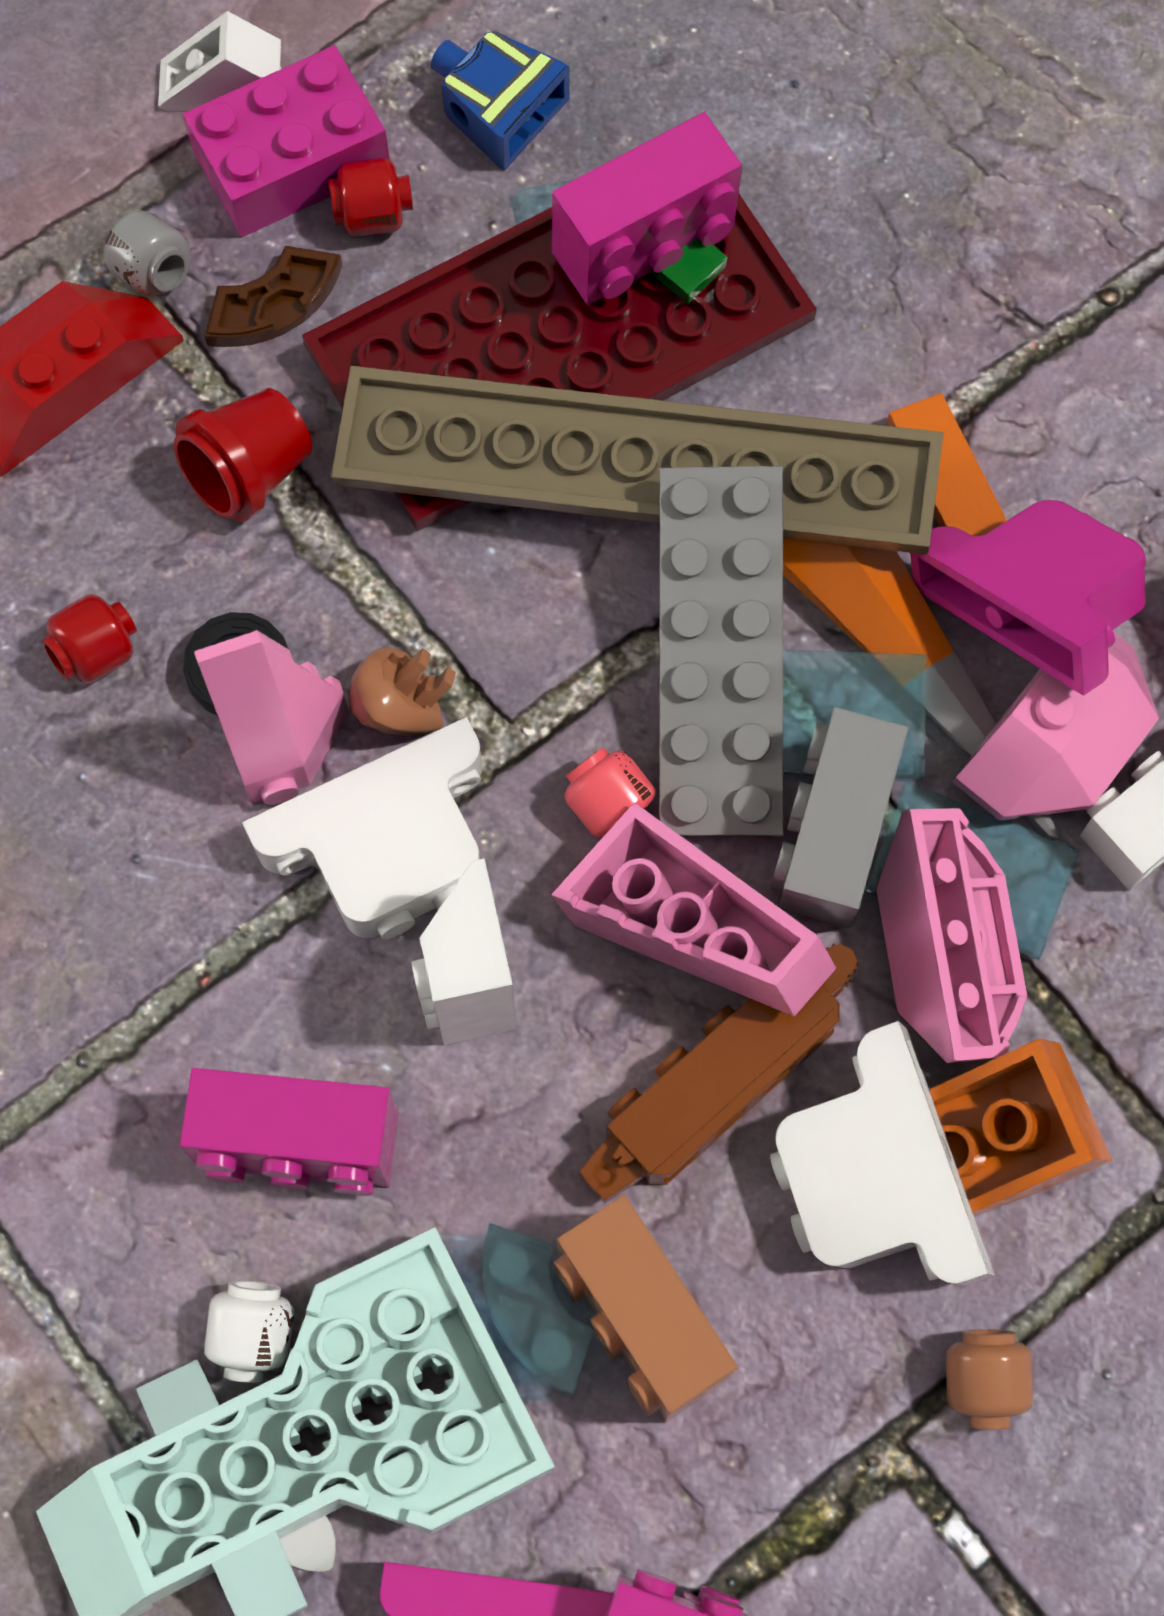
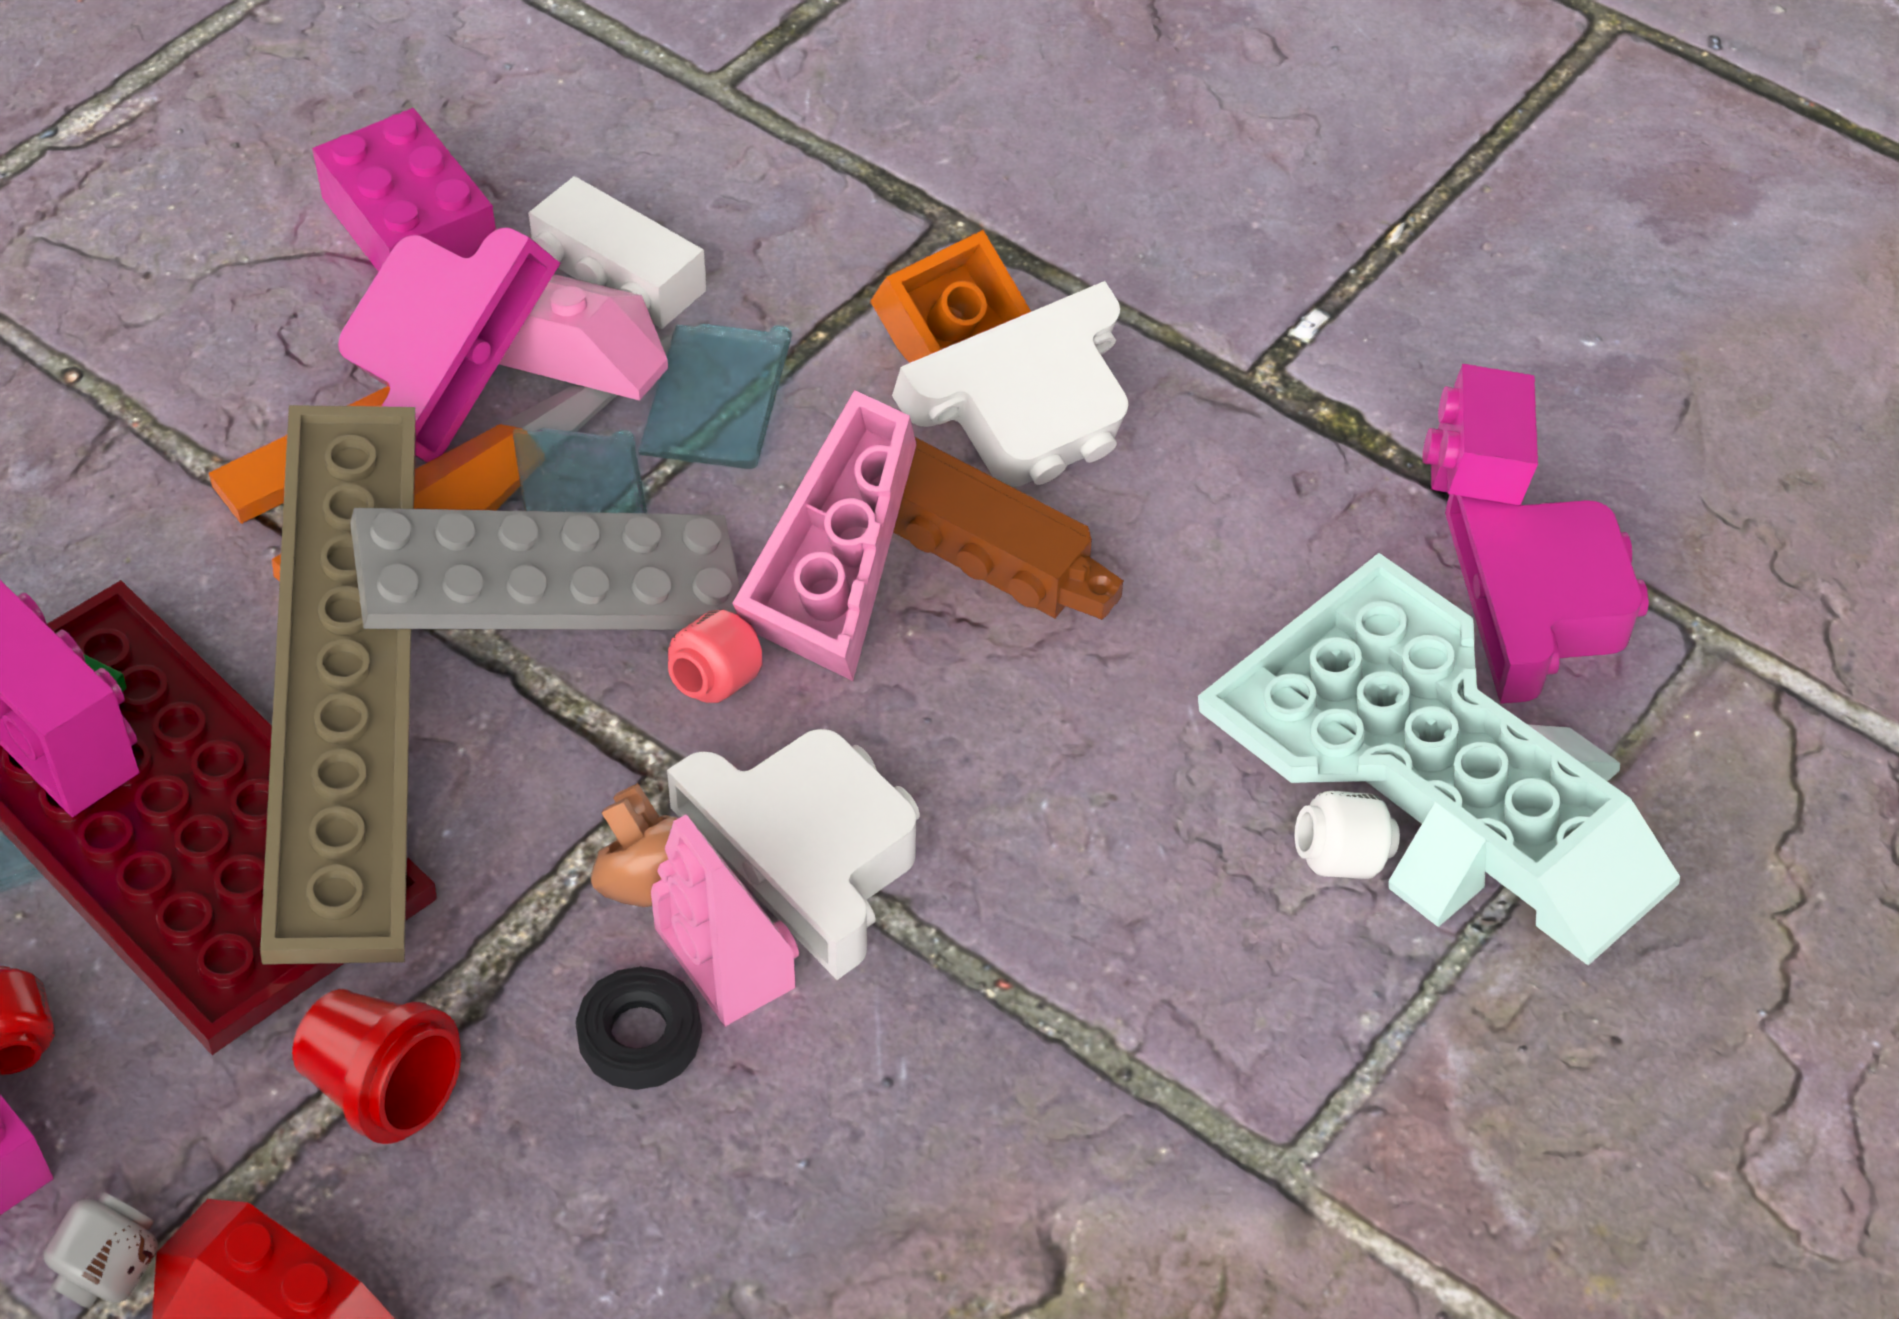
camera: 105 degrees left, 20 degrees down
red head [41,594,137,684] -> none
dark pink brick [180,1068,399,1196] -> none
reddish brown tile [204,246,342,347] -> none
white slope [411,858,517,1045] -> none
clear light blue brick [482,1223,594,1401] -> none
nougat brick [553,1194,739,1423] -> none
light grey brick [770,707,909,929] -> none
bright pink wedge [876,808,1027,1063] -> none
nougat head [946,1329,1033,1430] -> none

